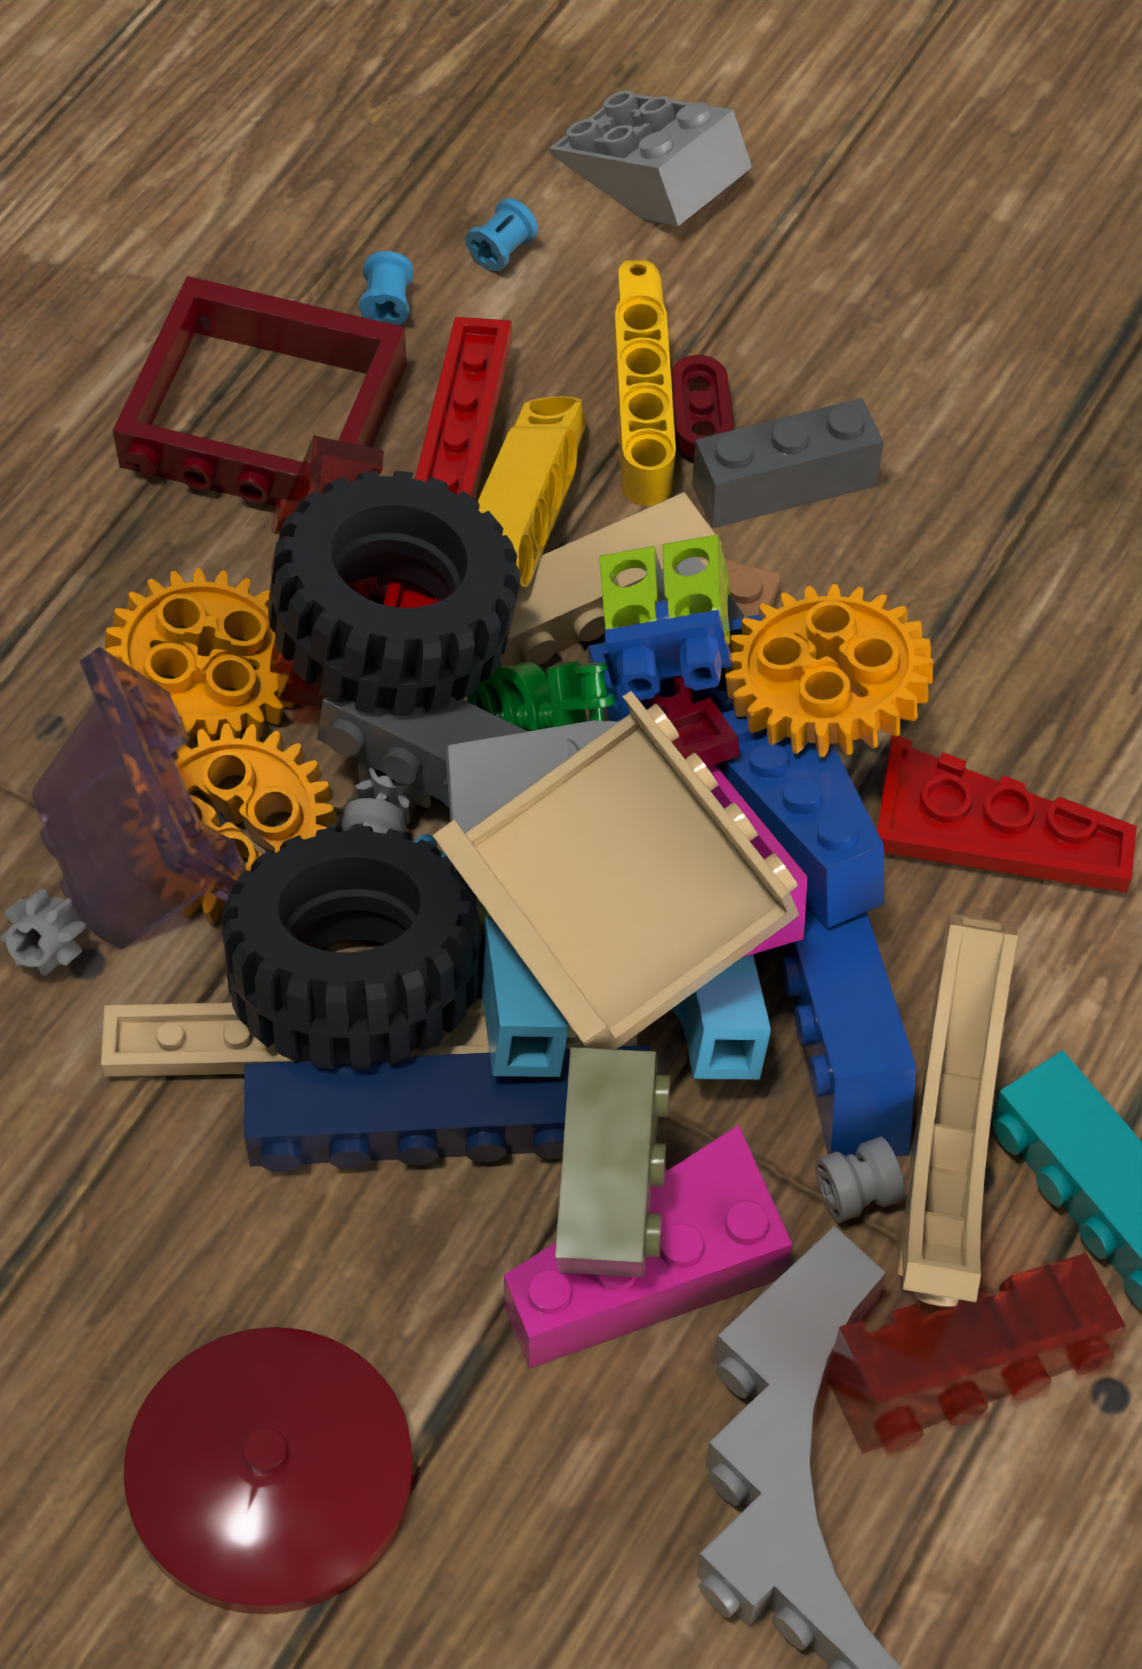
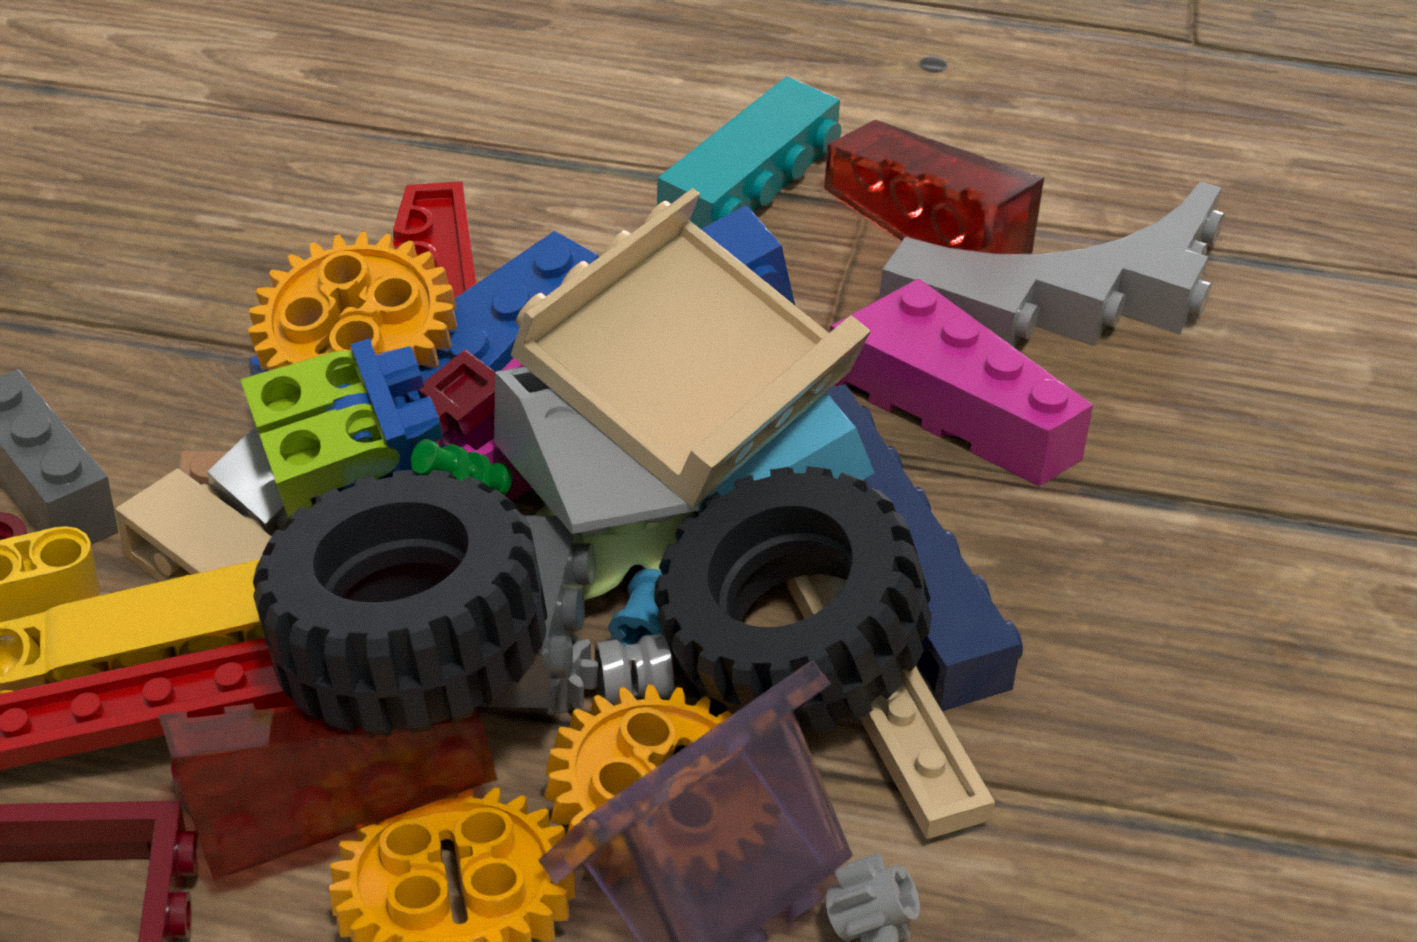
camera: 110 degrees left, 15 degrees down
dark red dish [124,1327,413,1614] -> none
olive wedge [555,1047,670,1278] -> none
light grey wheel [815,1136,905,1223] -> none
tan arch [897,913,1018,1307] -> none

